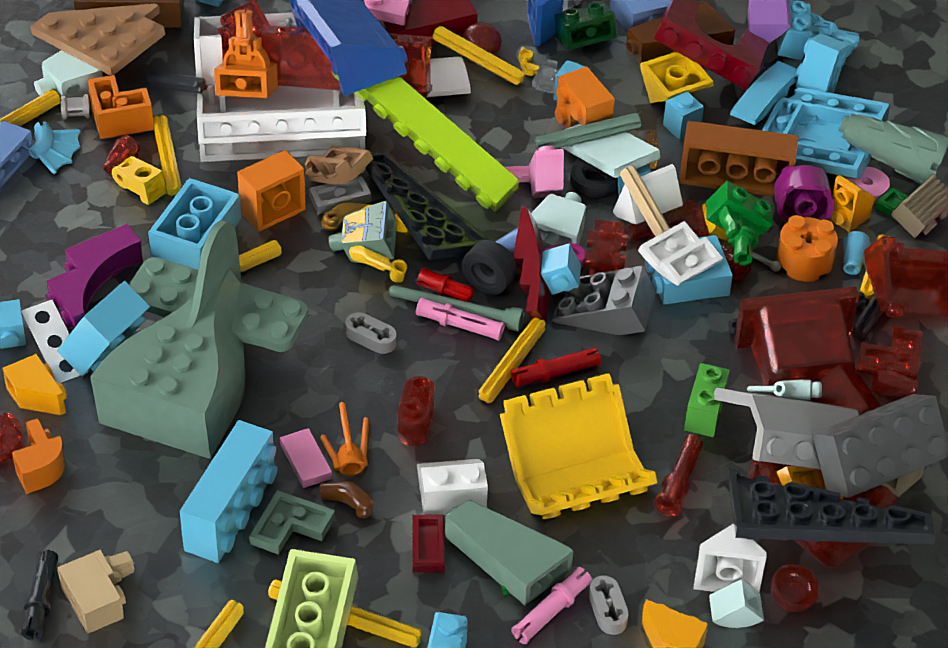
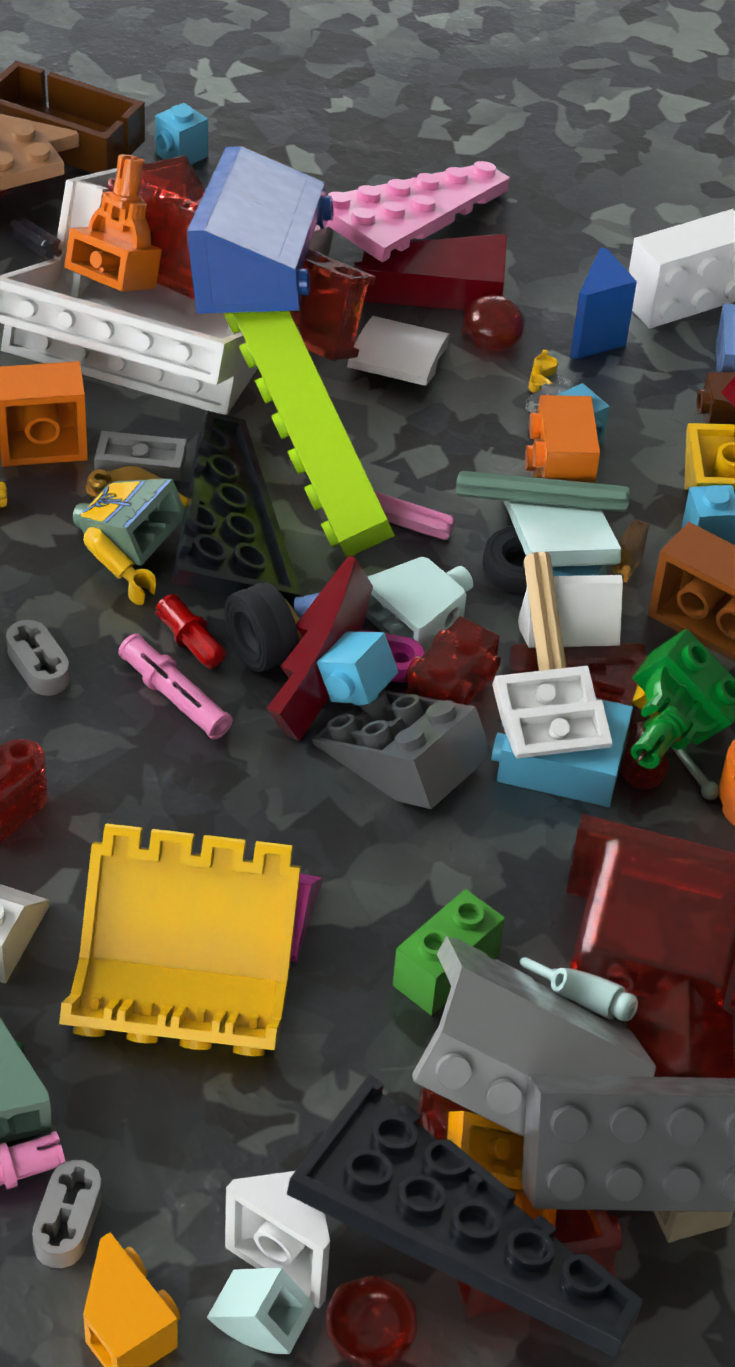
camera: 25 degrees right, 0 degrees up
medium nougat slope [304,145,374,184] -> none
sand green piece [389,285,525,332] -> none
yellow axle [433,26,525,86] -> none
yellow axle [478,317,546,403] -> none
red pin [511,347,601,388] -> none
bright pink slope [528,146,564,199] -> none
dark green brick [555,2,617,50] -> none
clear red pin [654,434,704,516] -> none

